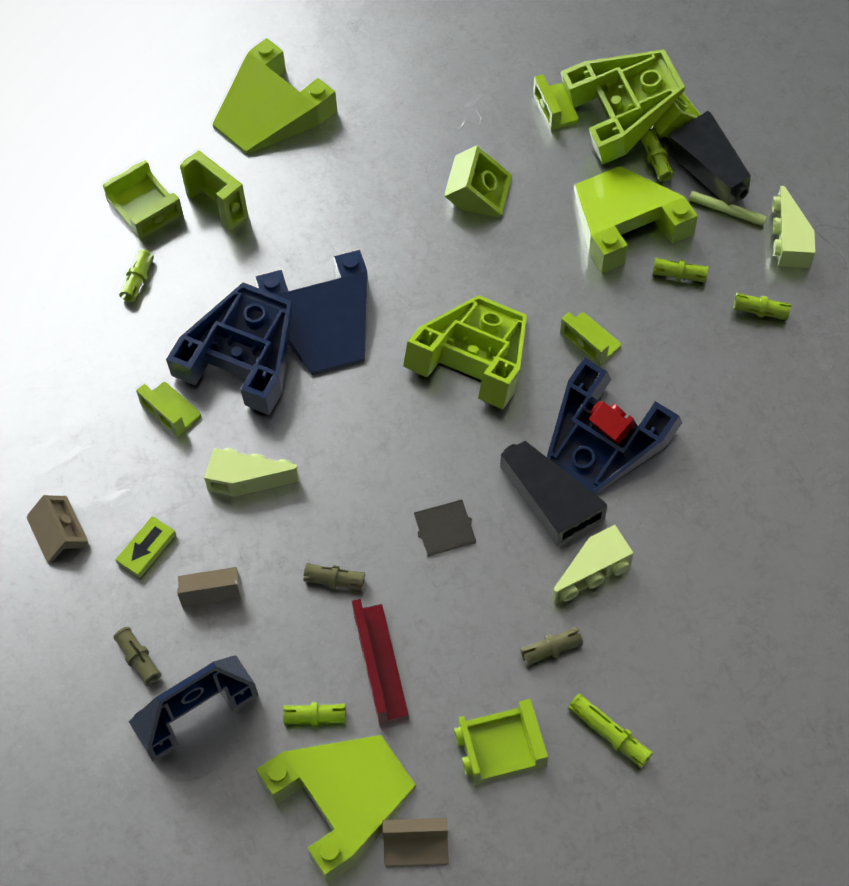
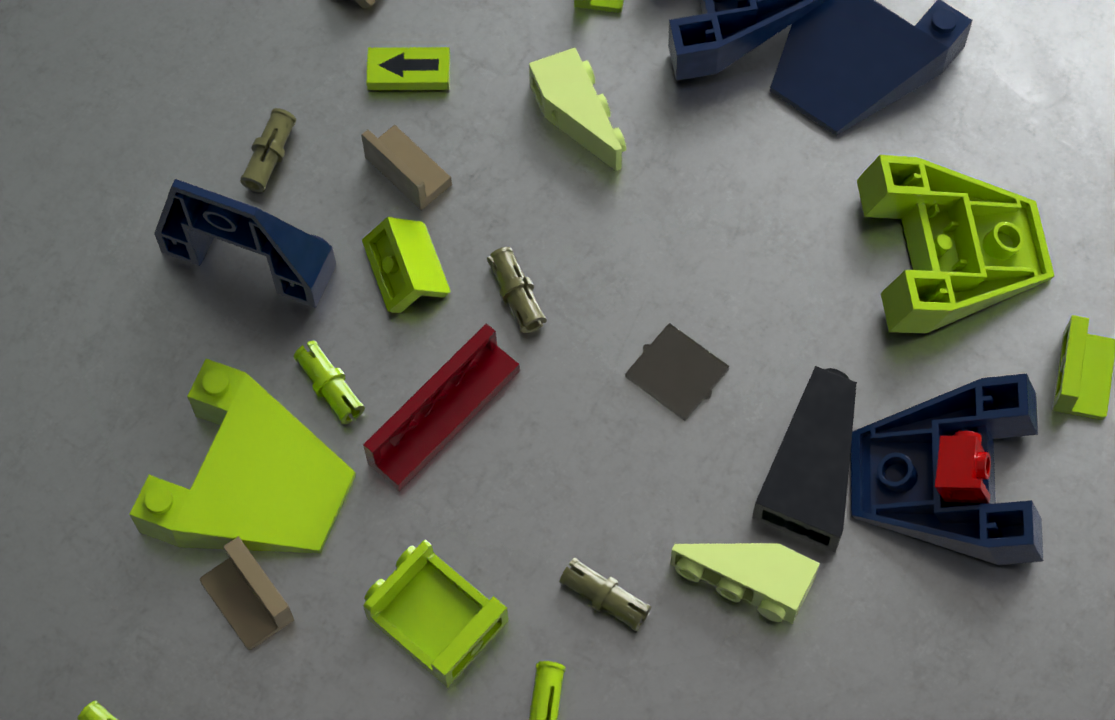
camera: 55 degrees right, 5 degrees up
none -> lime panel [362,217,451,313]

